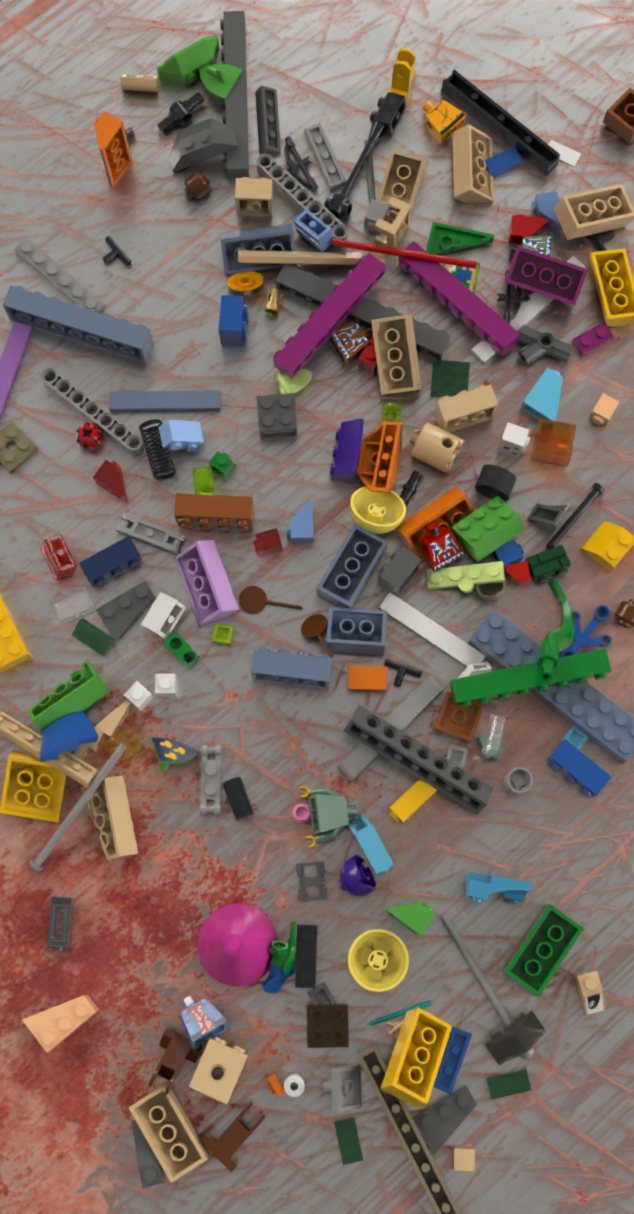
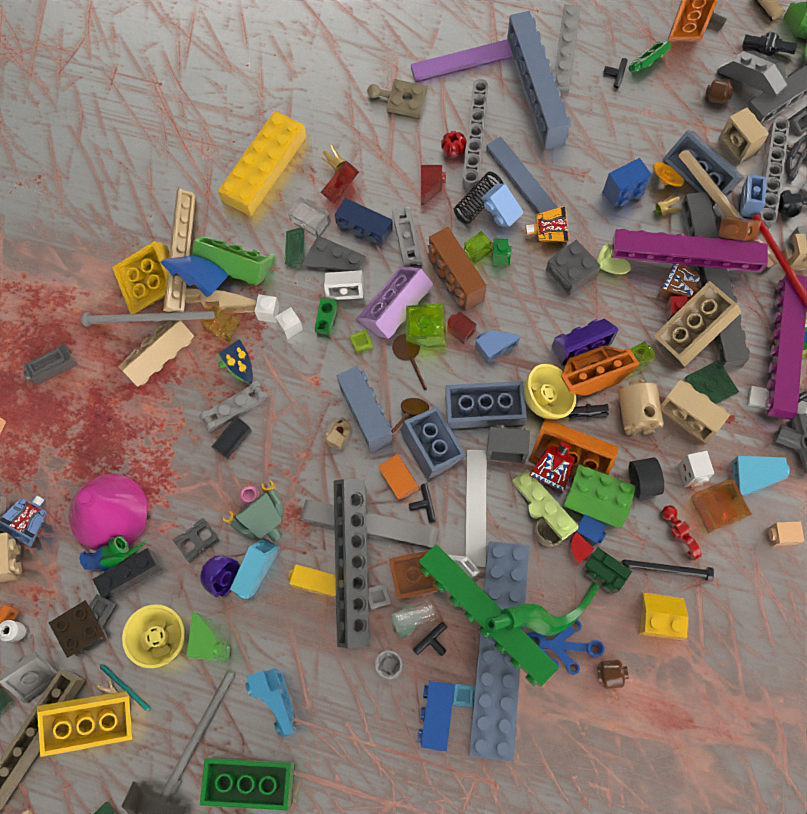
camera: 60 degrees right, 5 degrees down
dark grey wing [413,1085,477,1155] -> none
blue tile [433,1026,472,1094] -> none
dark grey slope [527,503,571,534] -> none
none -> pearl gold piece [320,144,345,171]
none -> tan rock [323,417,351,450]
none -> clear neon green slope [406,303,446,348]
none -> black piece [413,622,447,656]
none -> torso [525,206,569,243]
none -> green hinge [628,41,671,72]
none -> red piece [662,505,702,560]
none -> dark orange torso [719,216,761,241]

